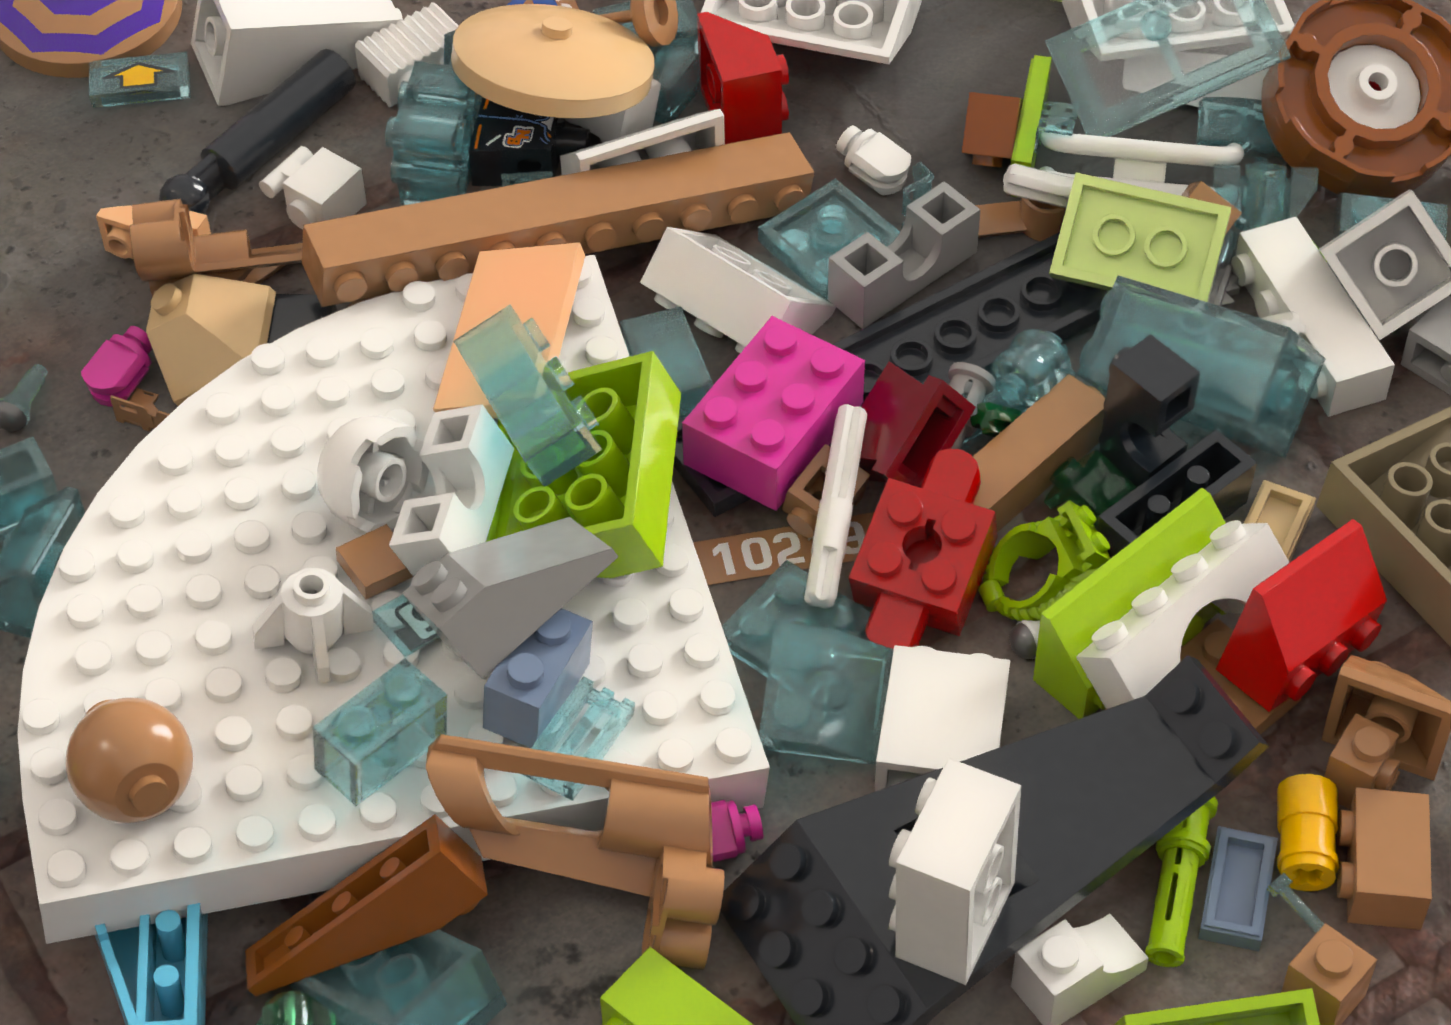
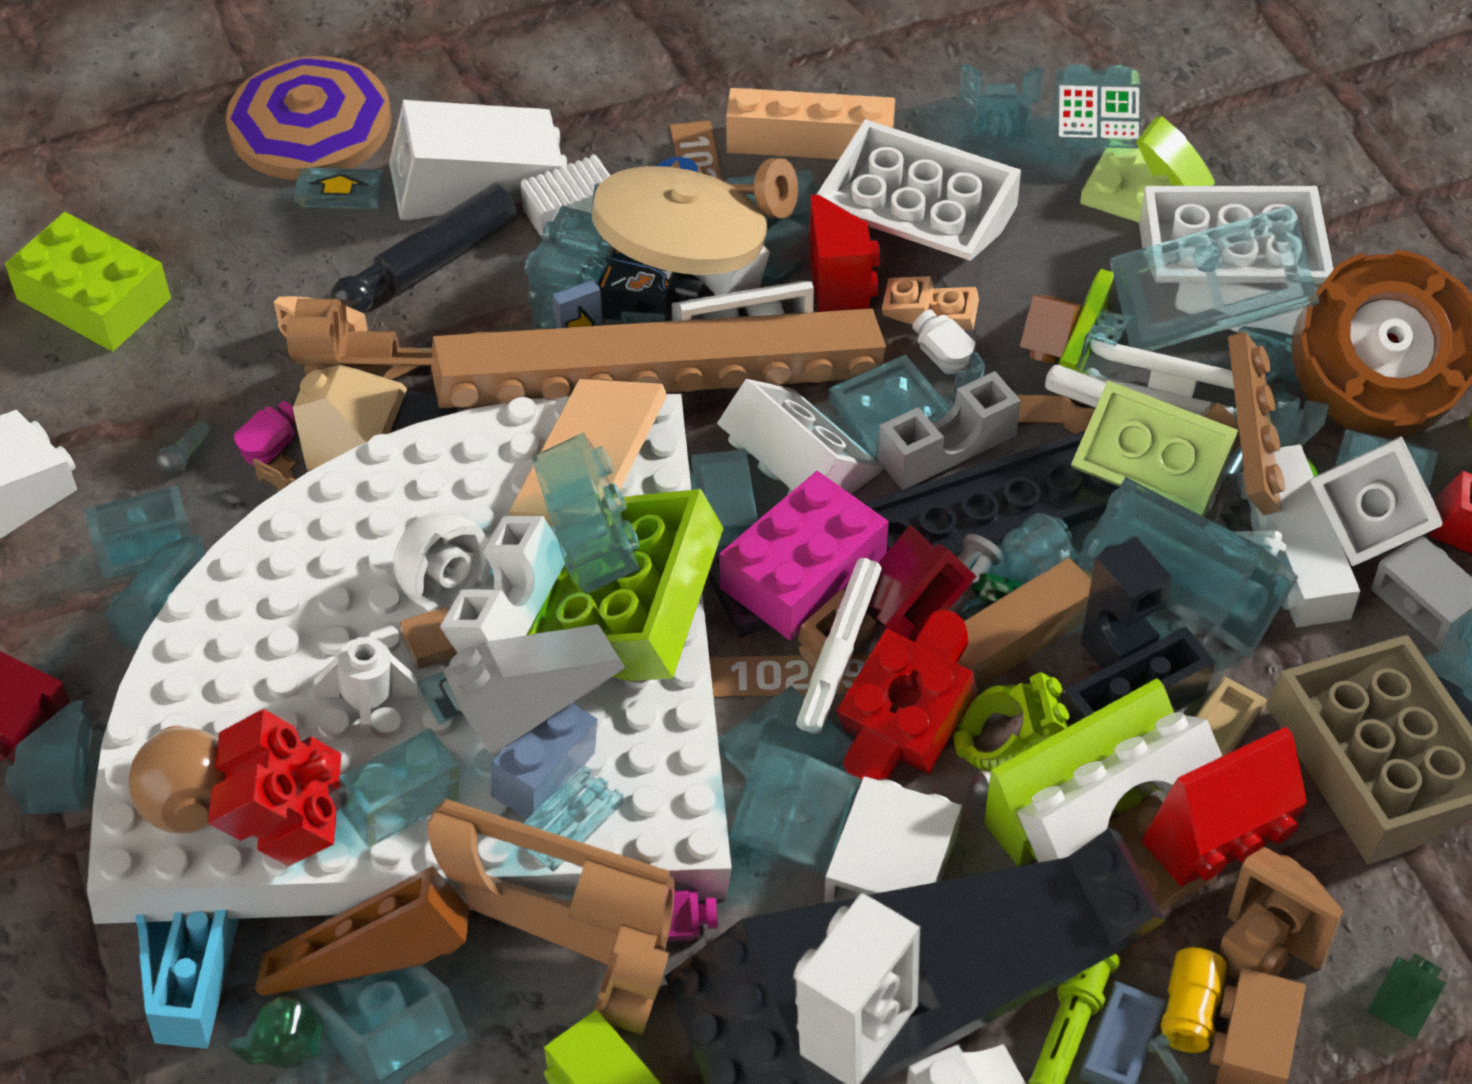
camera: 10 degrees right, 0 degrees up
white brick [259,146,367,229] -> none
clear green bracket [1043,449,1137,527] -> none
none -> red brick [208,708,342,867]
none -> sand blue tile [553,279,603,328]
none -> light nougat slope [882,276,979,330]
none -> medium nougat plate [1228,331,1285,516]

